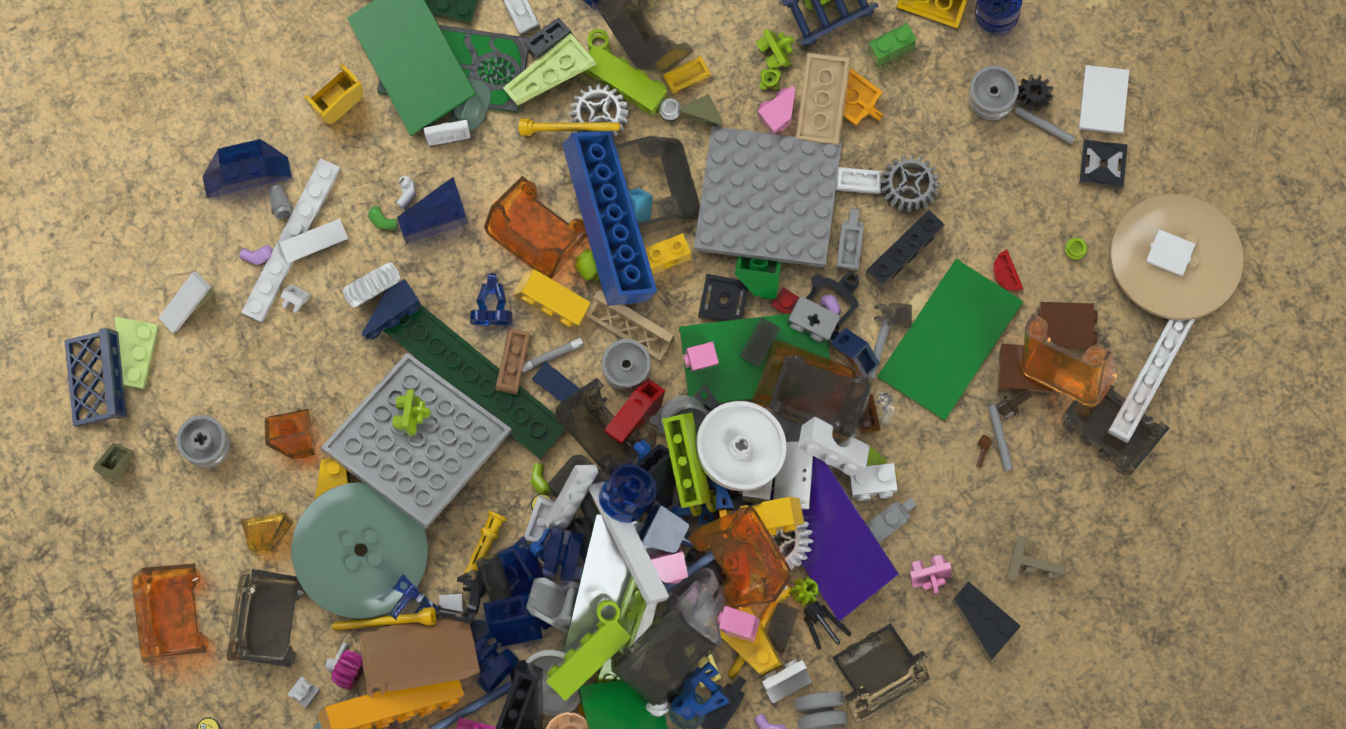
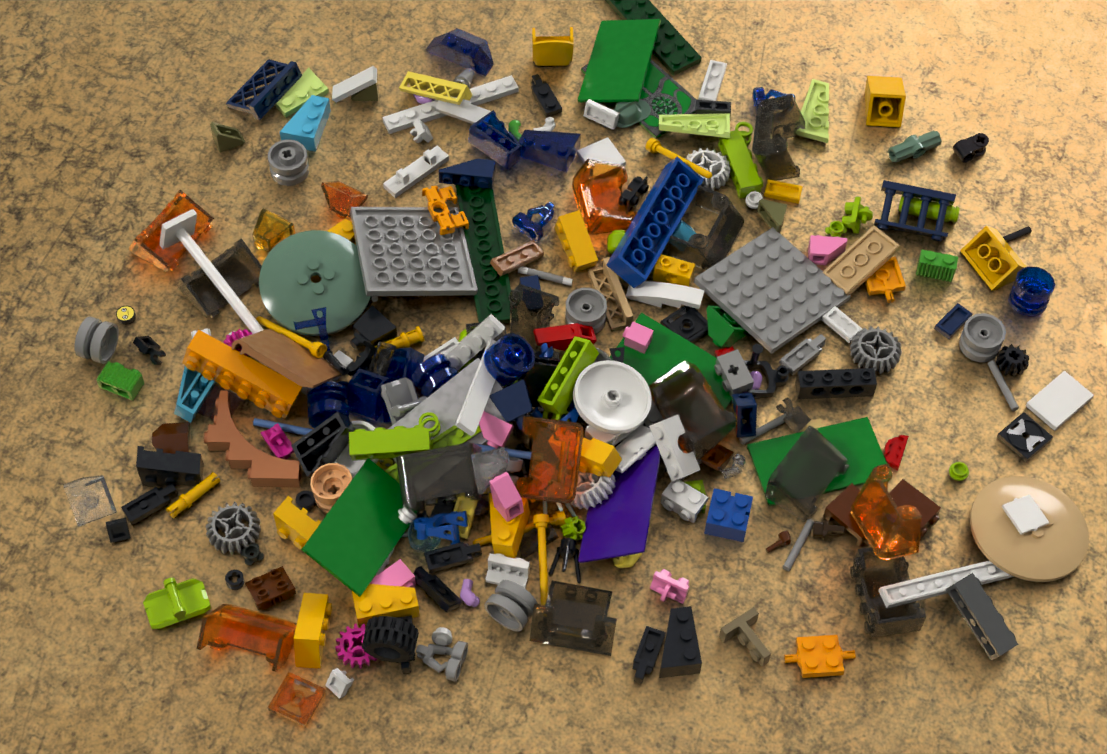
camera: 35 degrees right, 20 degrees down
white gear [343,263,401,307] -> none
lime hips [392,389,431,436] -> none
clear smoke plate [739,317,781,367] -> none
light grey hinge [867,498,917,544] -> none
none -> white piece [159,209,264,334]
none -> medium azure wedge [280,95,331,152]
none -> black torso [350,305,397,350]
none -> white hinge [383,146,449,198]
none -> light yellow fence [399,71,472,105]
none -> light orange piece [422,185,469,235]
none -> clear blue wedge [468,110,522,170]
none -> black hinge [531,74,562,117]
none -> yellow piece [533,514,549,611]
none -> white tile [577,137,626,179]
none -> black hinge [618,176,649,212]
none -> white slope [626,281,704,309]
none -> black hinge [632,626,666,684]
none -> blue piece [704,488,753,542]
none -> clear smoke windscreen [765,426,849,522]
none -> light orange plate [784,635,856,678]
none -> dark blue tile [934,303,973,339]
none -> dark grey brick [946,573,1019,660]

